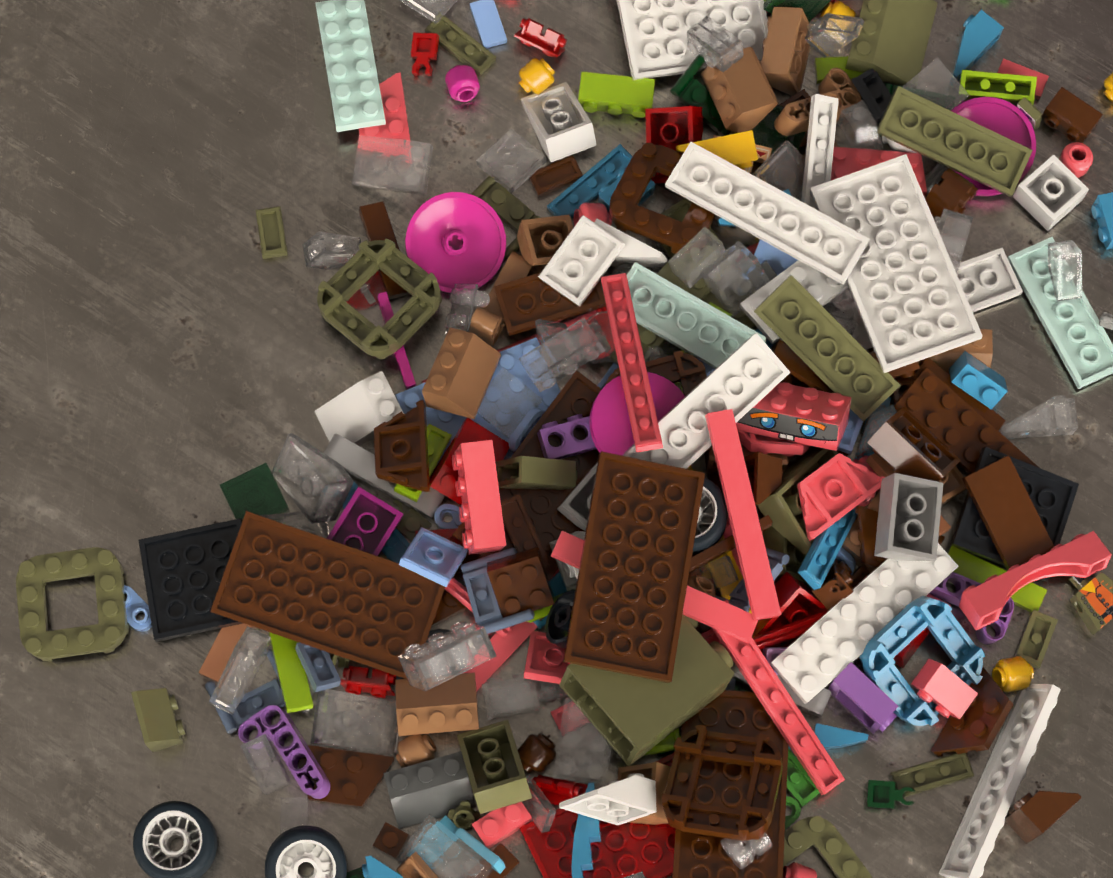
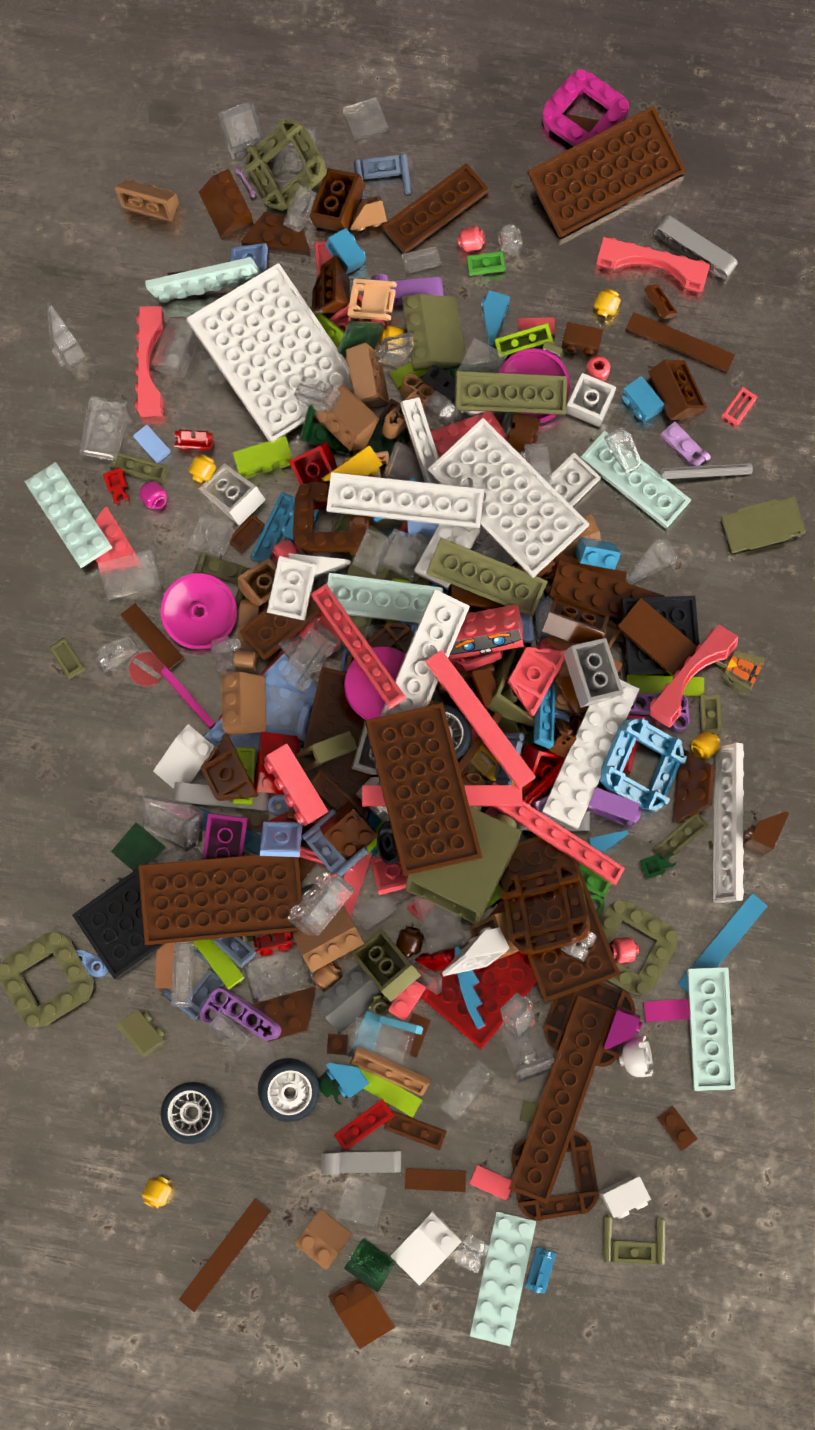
camera: 15 degrees left, 5 degrees up
olive plate [317,238,442,359] -> none
medium lavender brick [537,414,597,460] -> none
piece [911,659,978,719] -> none

